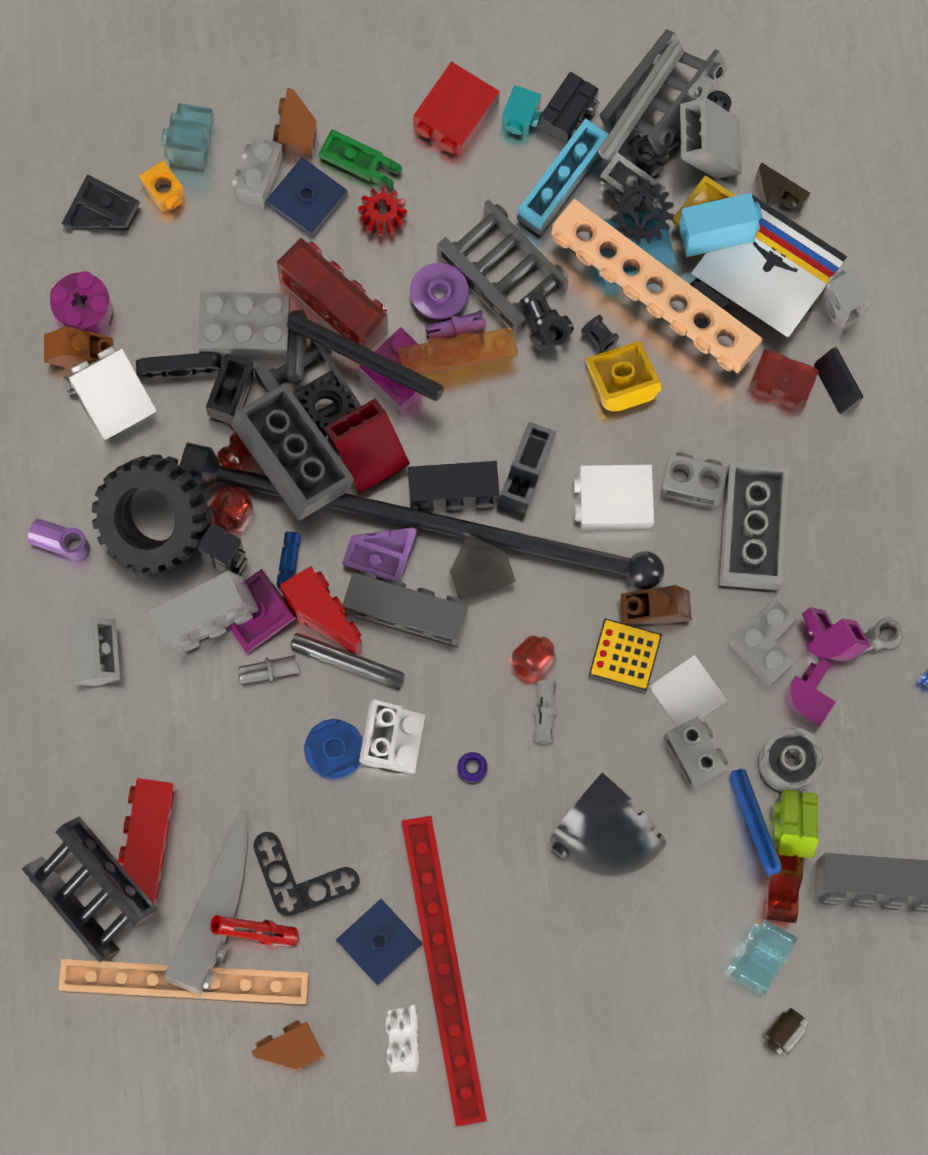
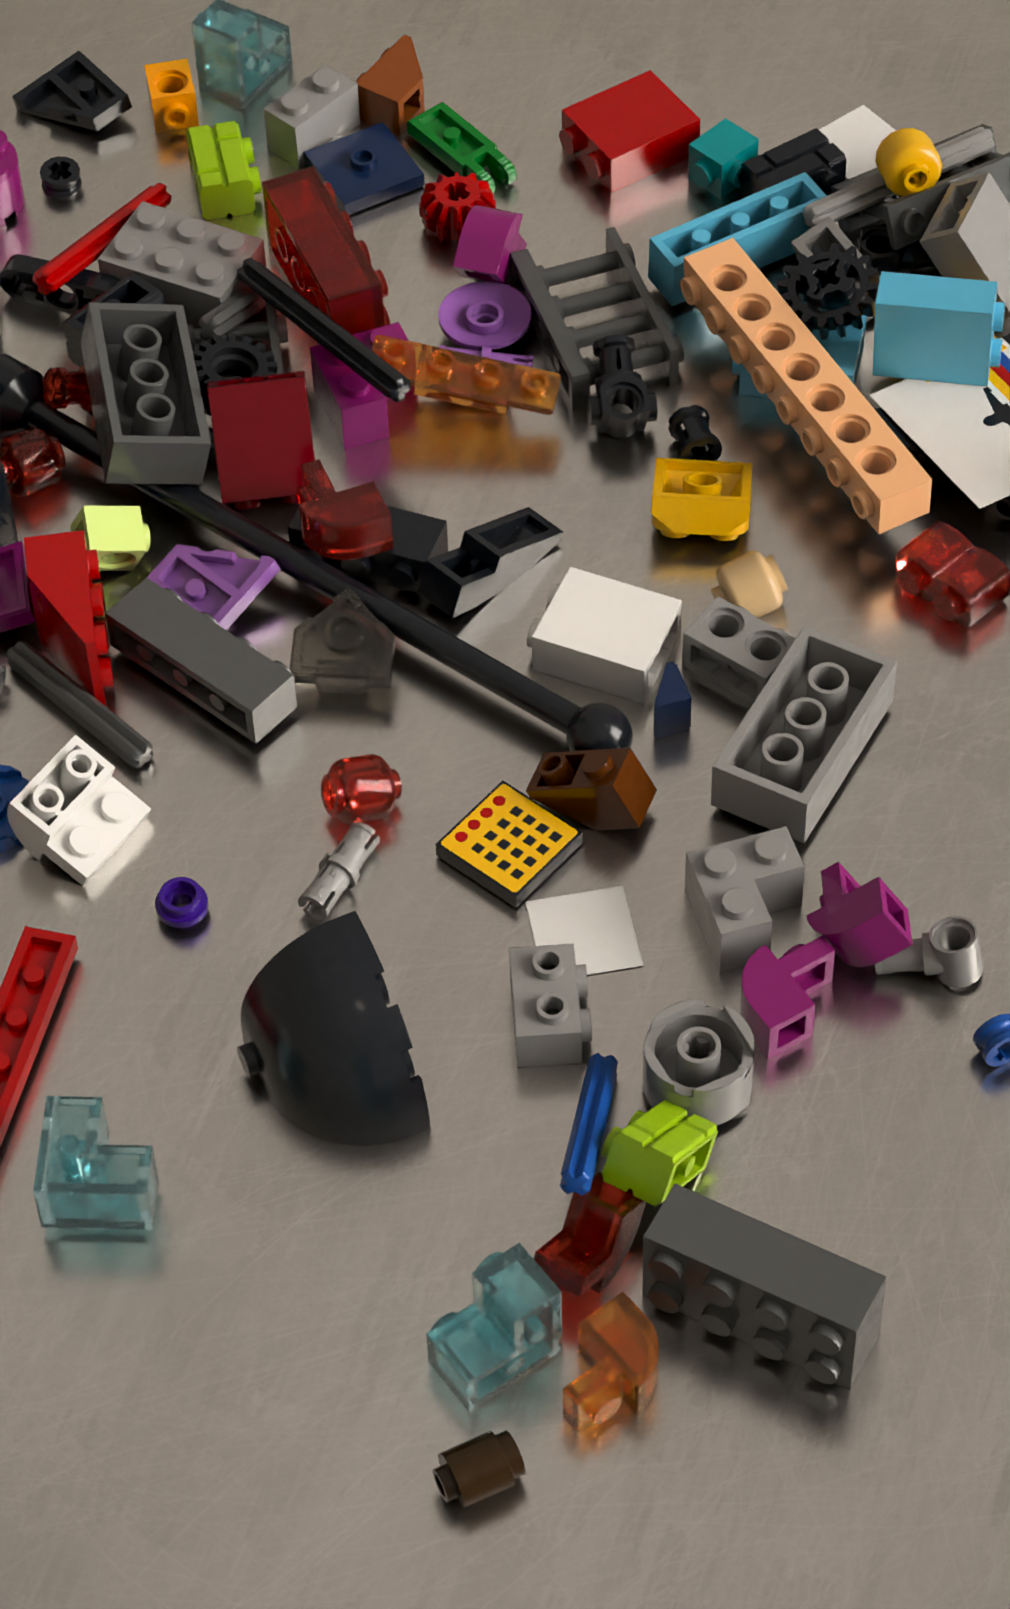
camera: 30 degrees right, 25 degrees down
none -> red axle [33,183,172,295]
none -> clear light blue brick [33,1096,159,1230]
none -> black bush [40,156,82,198]
none -> yellowish green brick [70,506,150,571]
none -> lime brick [186,121,262,221]
none -> clear red brick [296,459,394,560]
none -> magenta brick [453,205,527,284]
none -> clear orange brick [563,1291,659,1433]
none -> dark blue slope [653,661,692,739]
none -> tan head [710,550,788,618]
none -> white sticker [819,105,896,179]
none -> yellow head [875,128,942,197]

